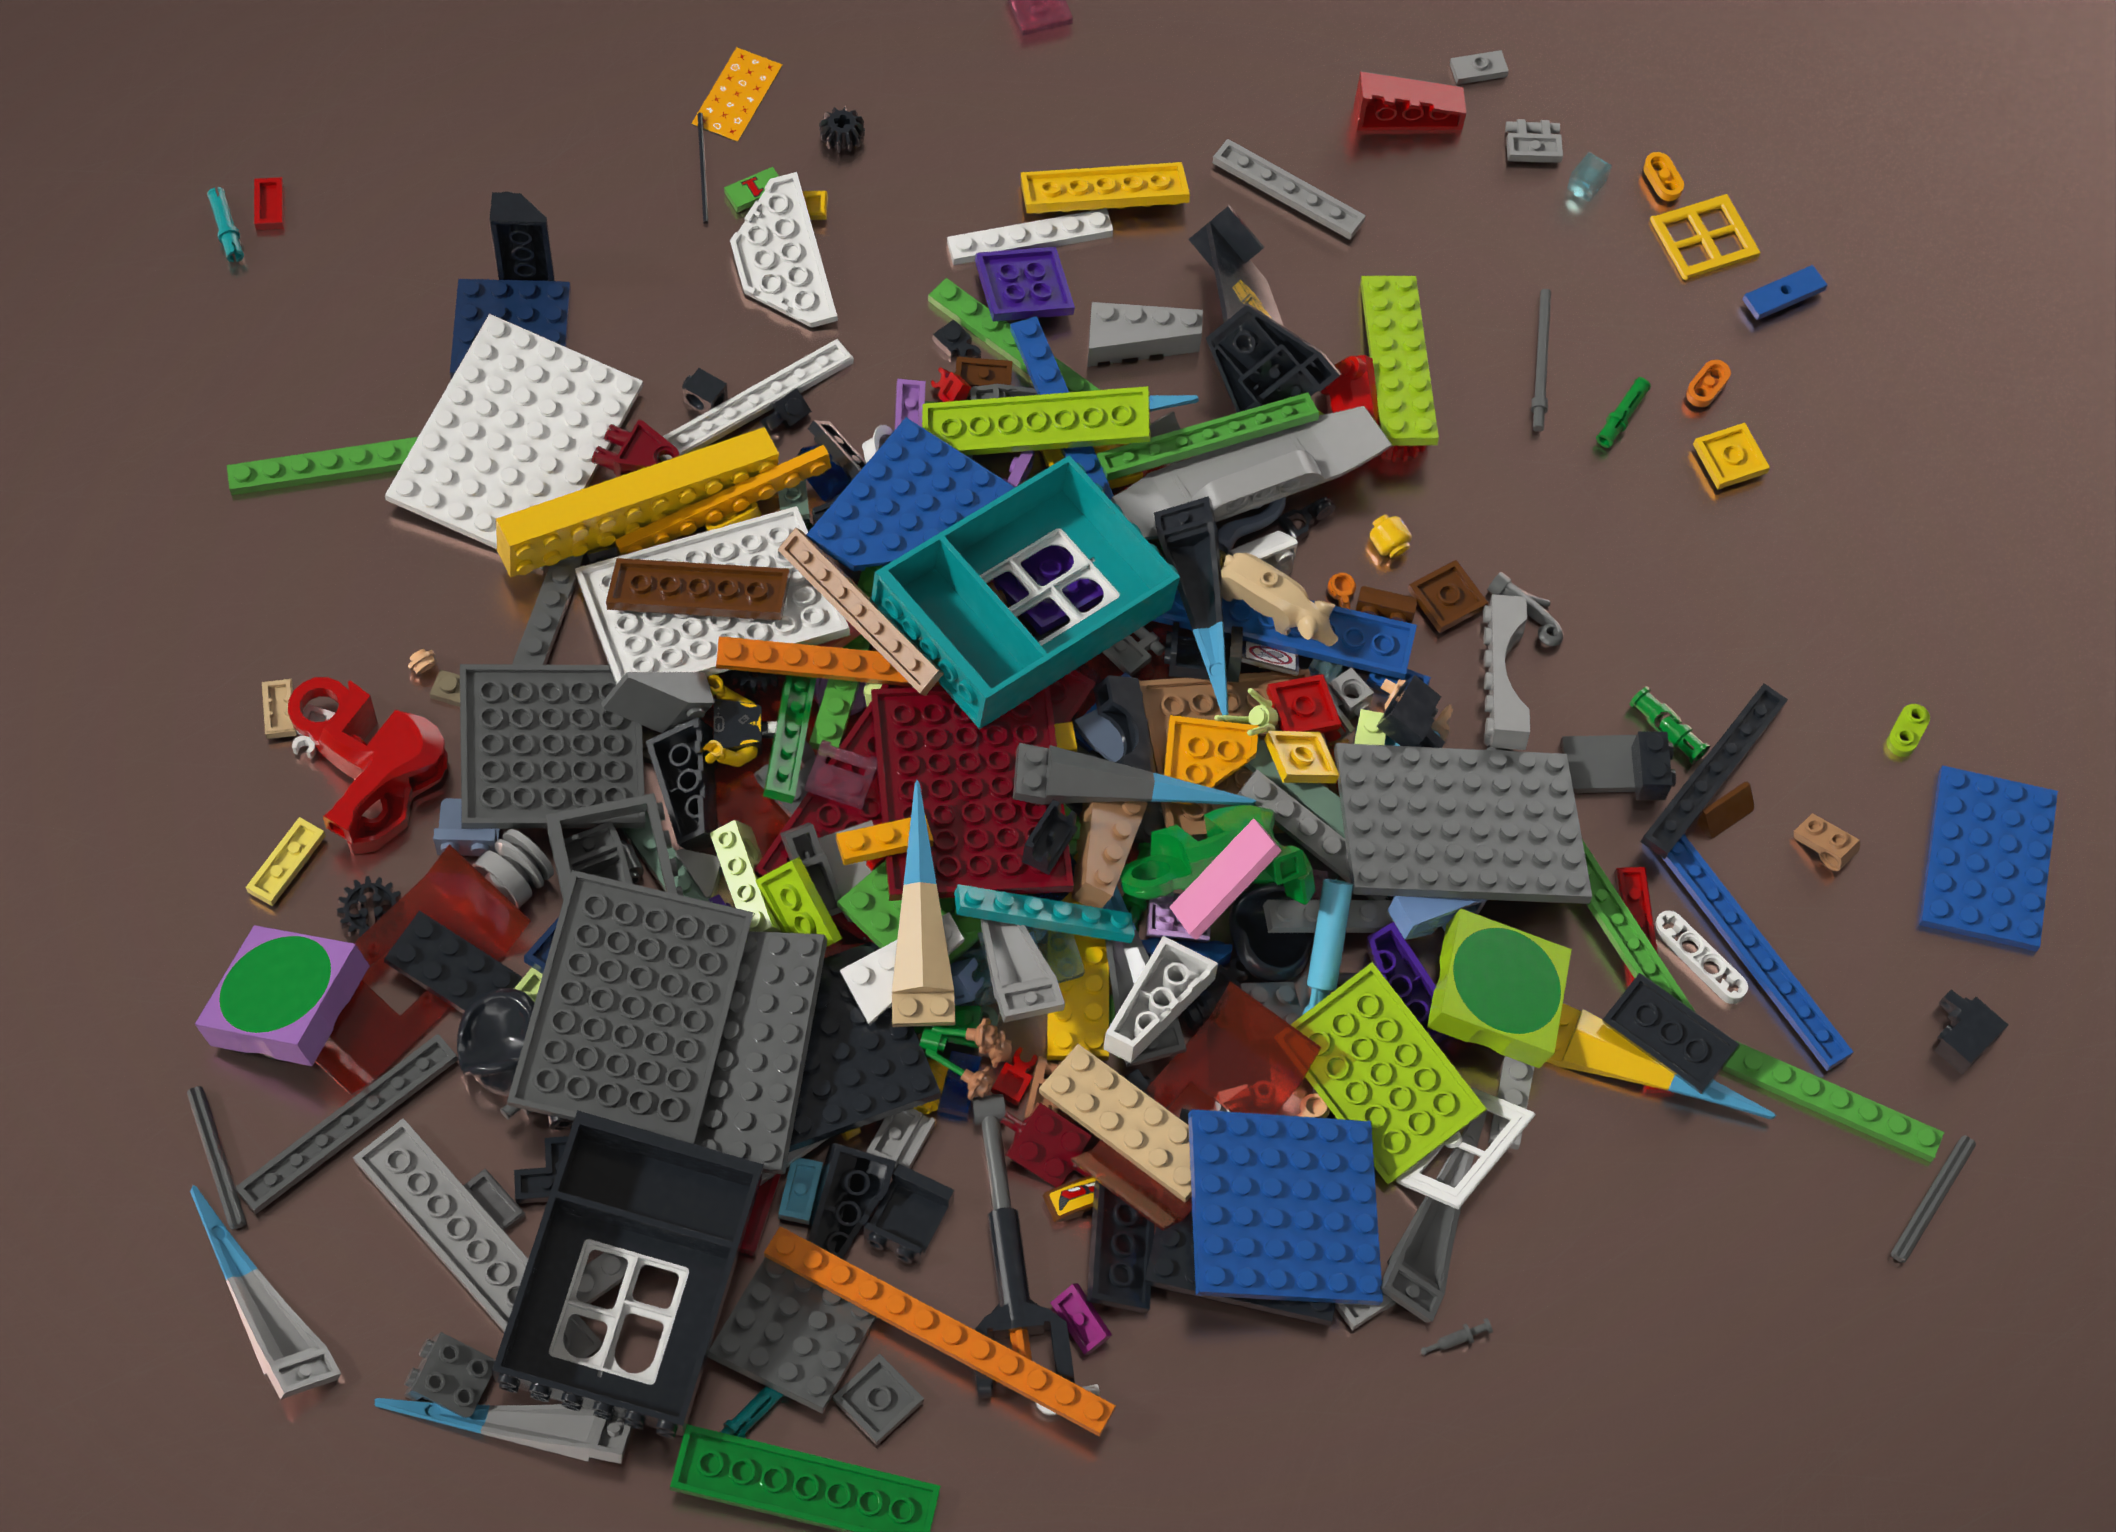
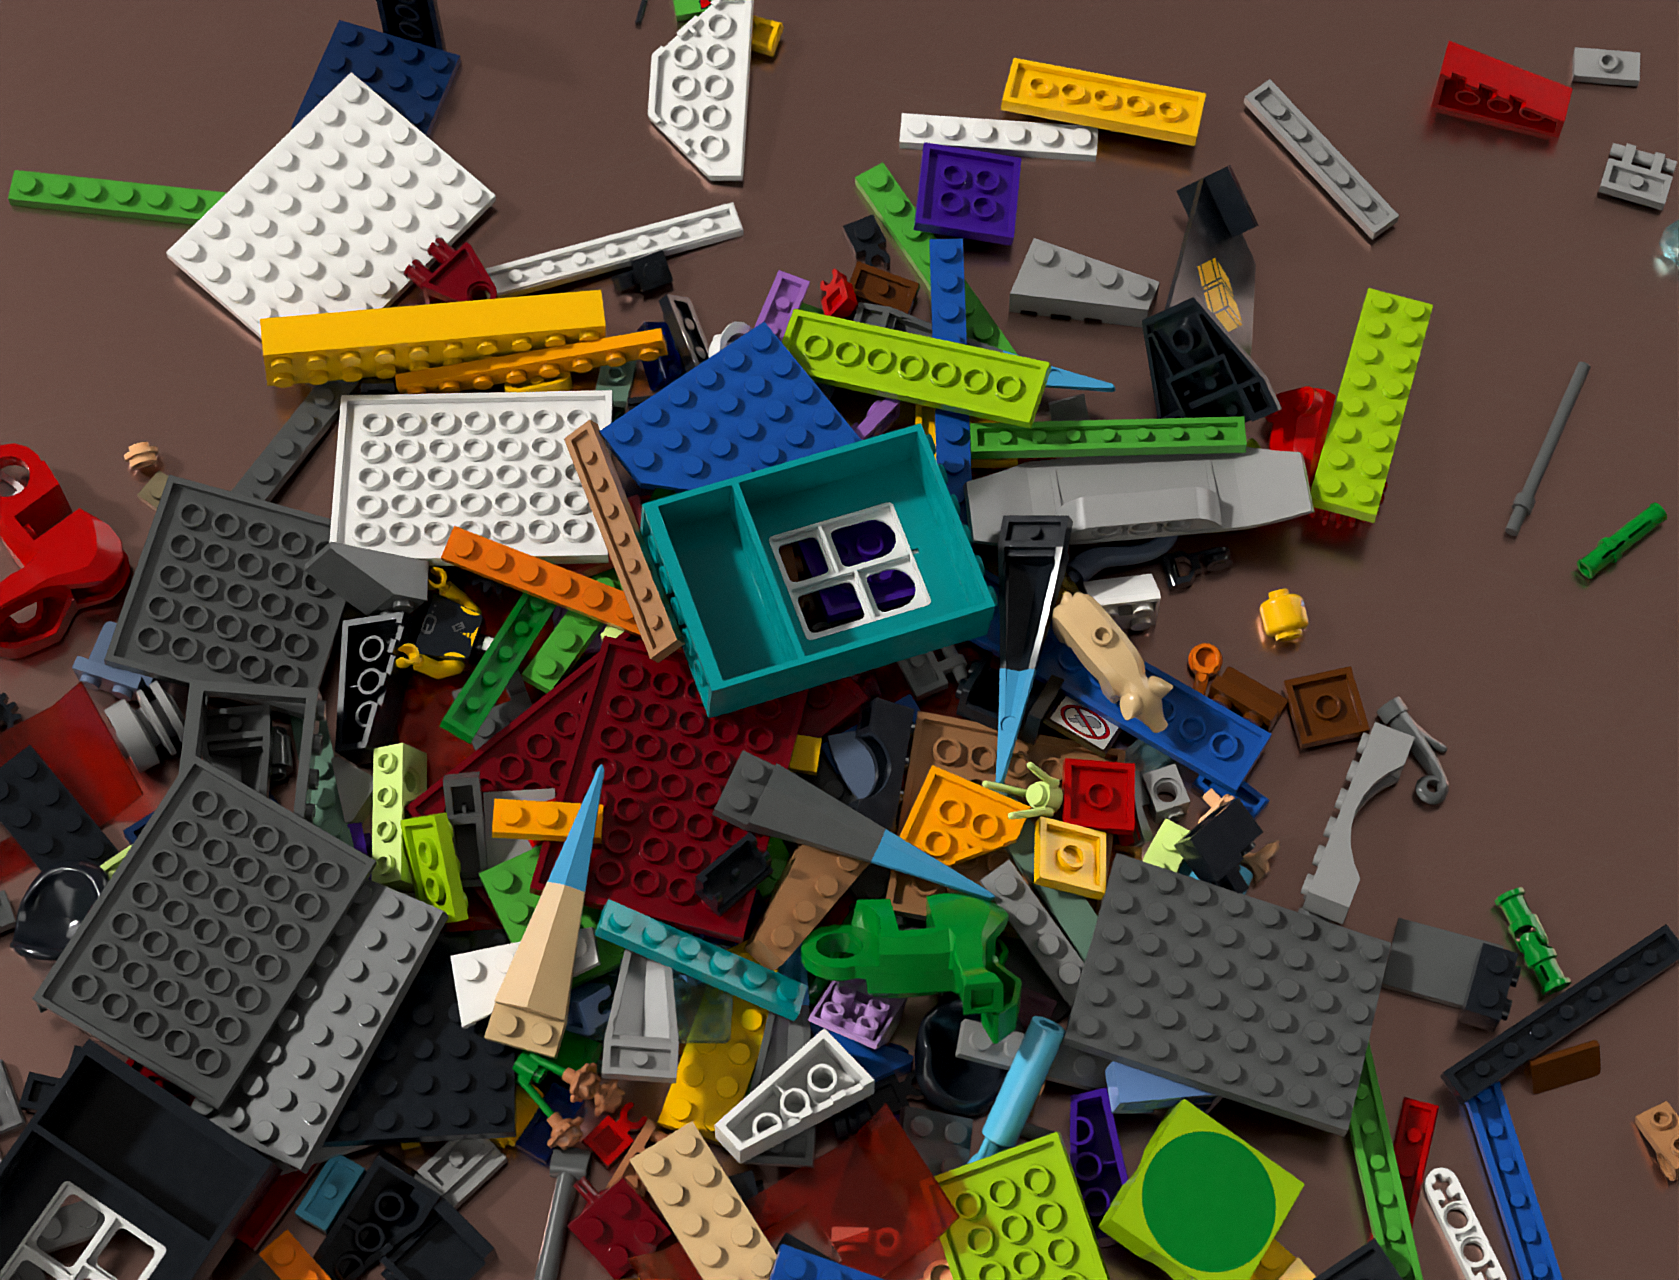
camera: 25 degrees right, 5 degrees up
reddish brown plate [606,558,791,620] -> none
black brick [682,368,728,414] -> none
clear pink plate [805,740,877,809] -> none
bright pink tile [1169,818,1282,940] -> none

